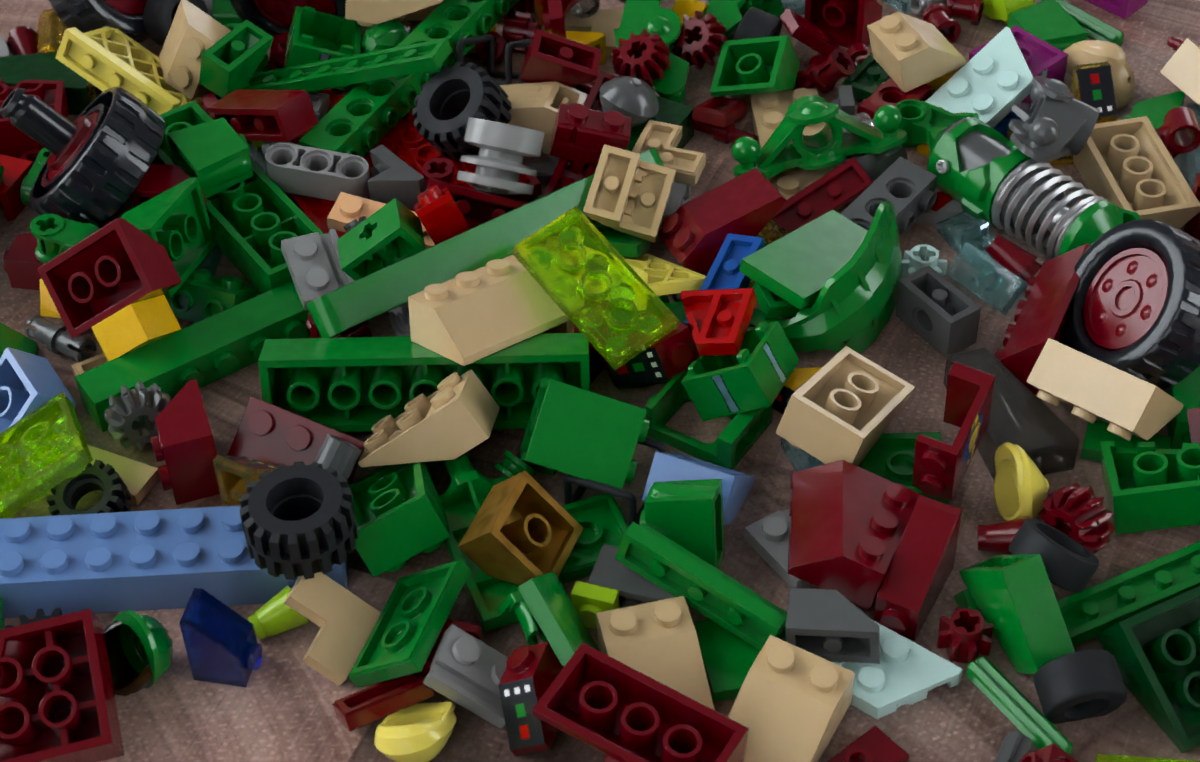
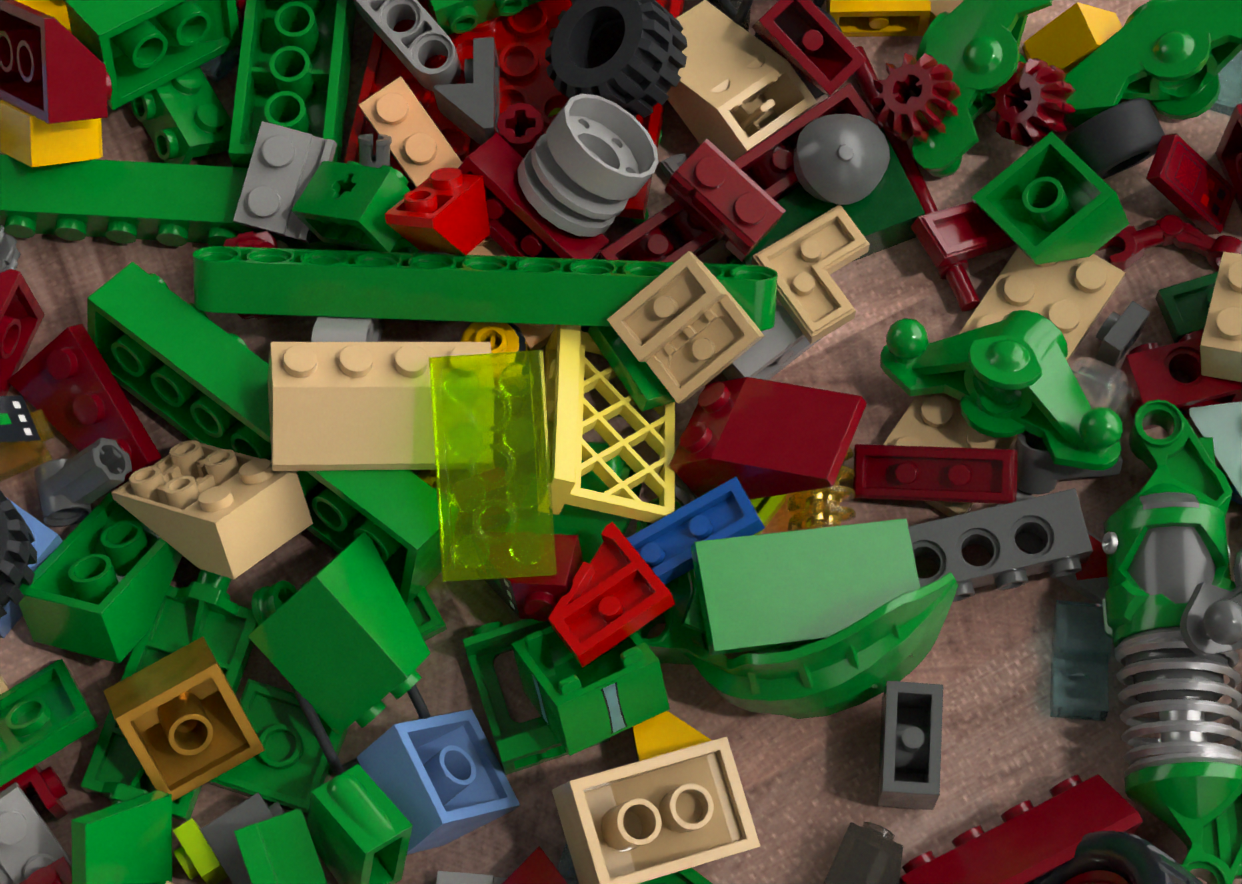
camera: 40 degrees right, 25 degrees up
dark red bush [809,48,855,92] -> none
light aqua gear [902,244,947,277] -> none
clear light blue plate [946,242,1028,315] -> none
dark red cone [984,234,1042,289] -> none

